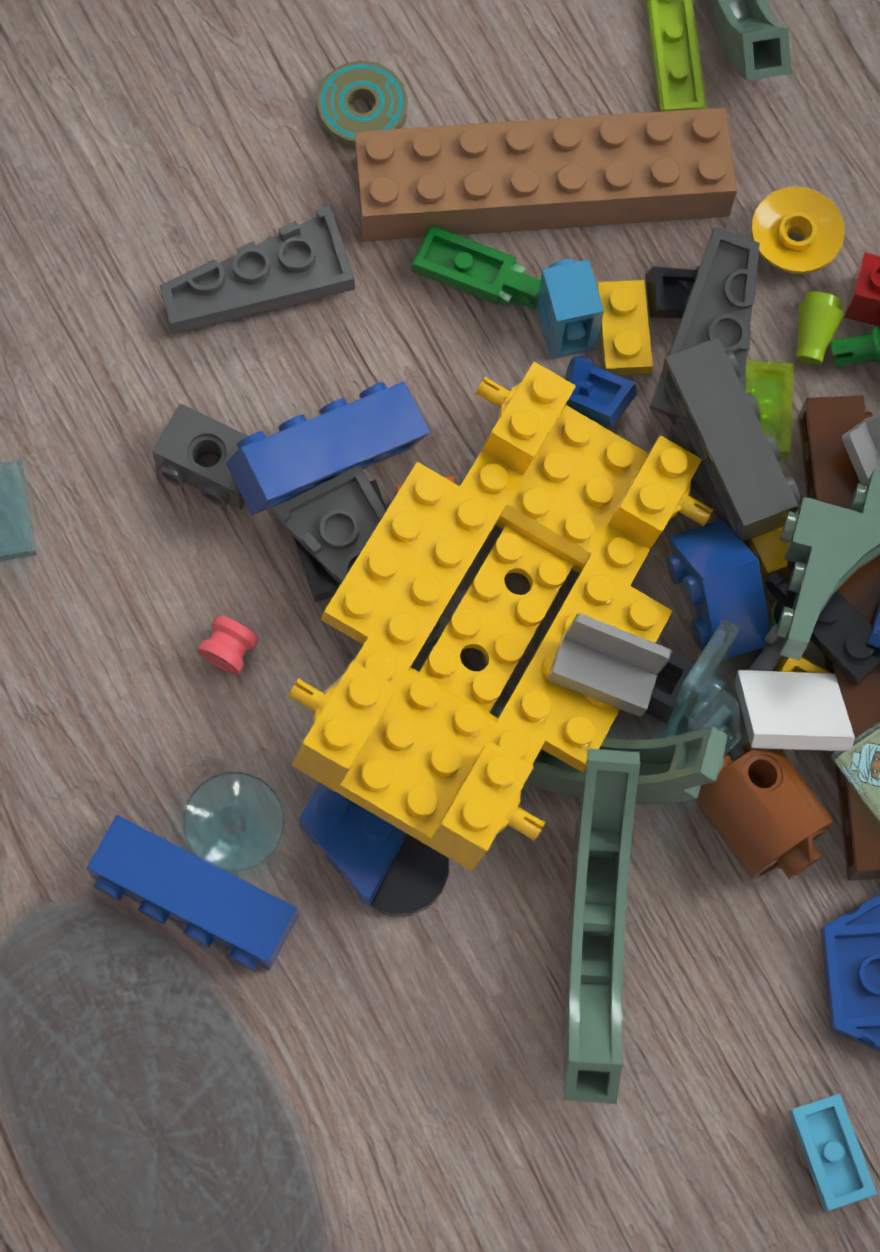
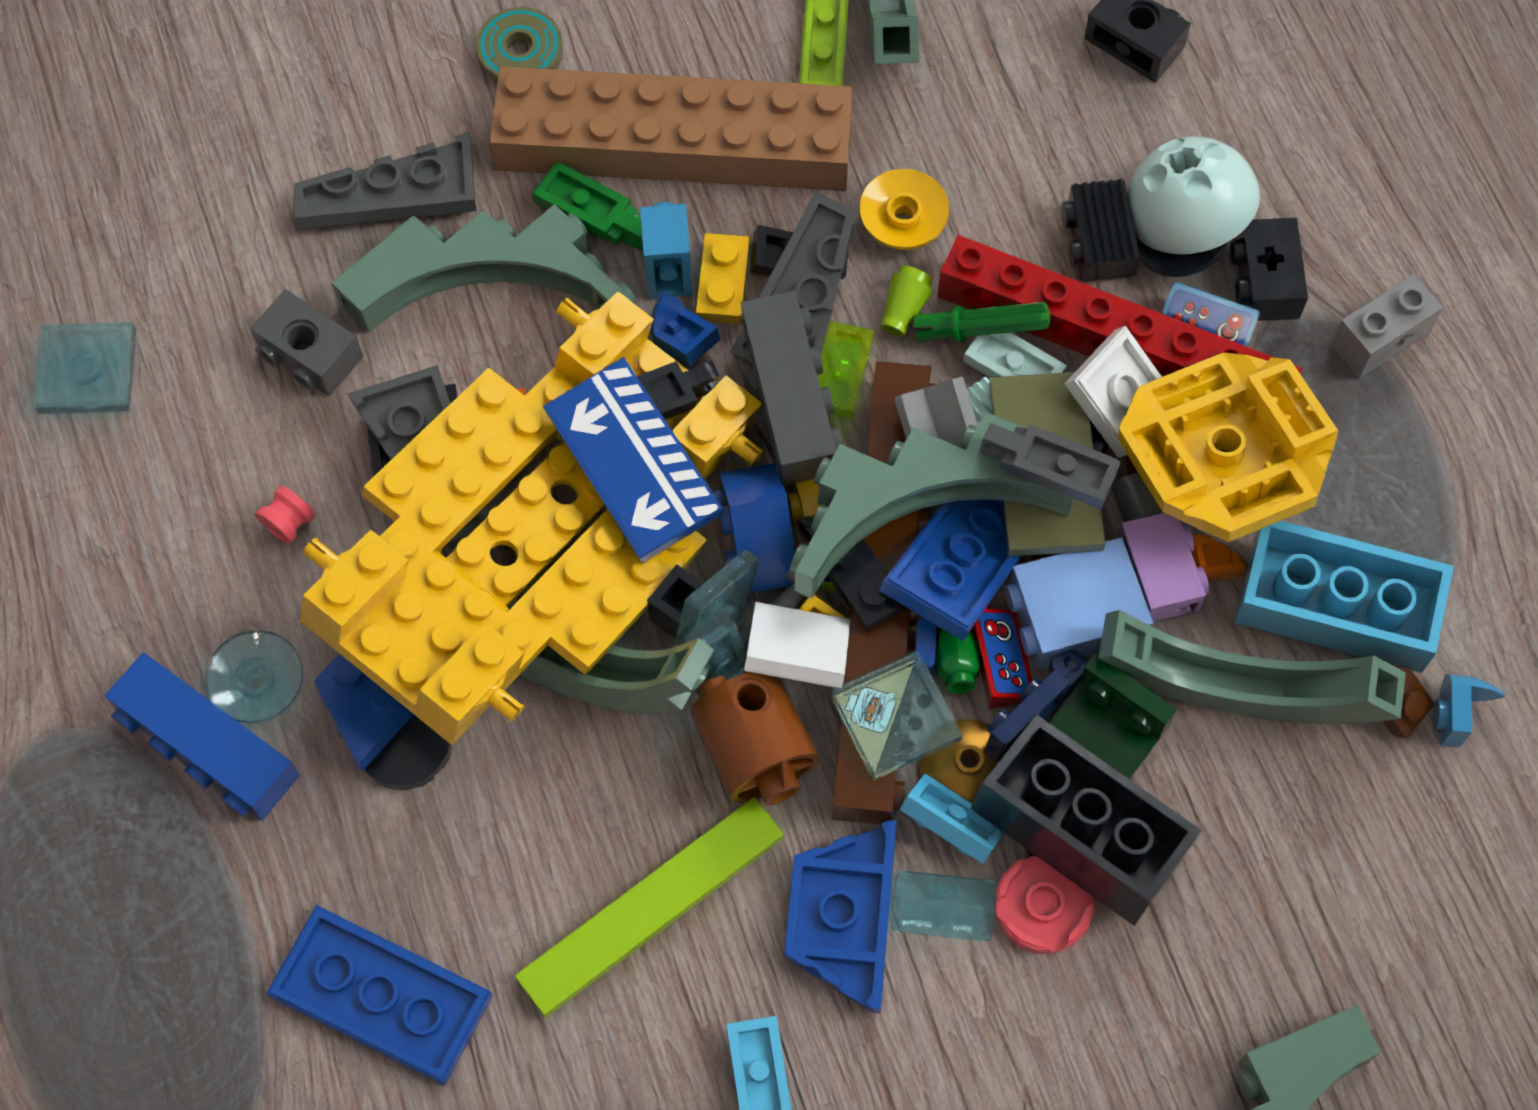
camera: 15 degrees right, 5 degrees down
blue brick [226,381,430,516] -> none
light grey panel [547,614,671,717] -> none
sand green arch [563,748,640,1104] -> none
none -> blue tile [266,905,493,1086]
none -> sand green arch [332,204,636,332]
none -> lime tile [514,797,784,1019]
none -> blue tile [543,357,724,564]
none -> black plate [637,361,720,420]

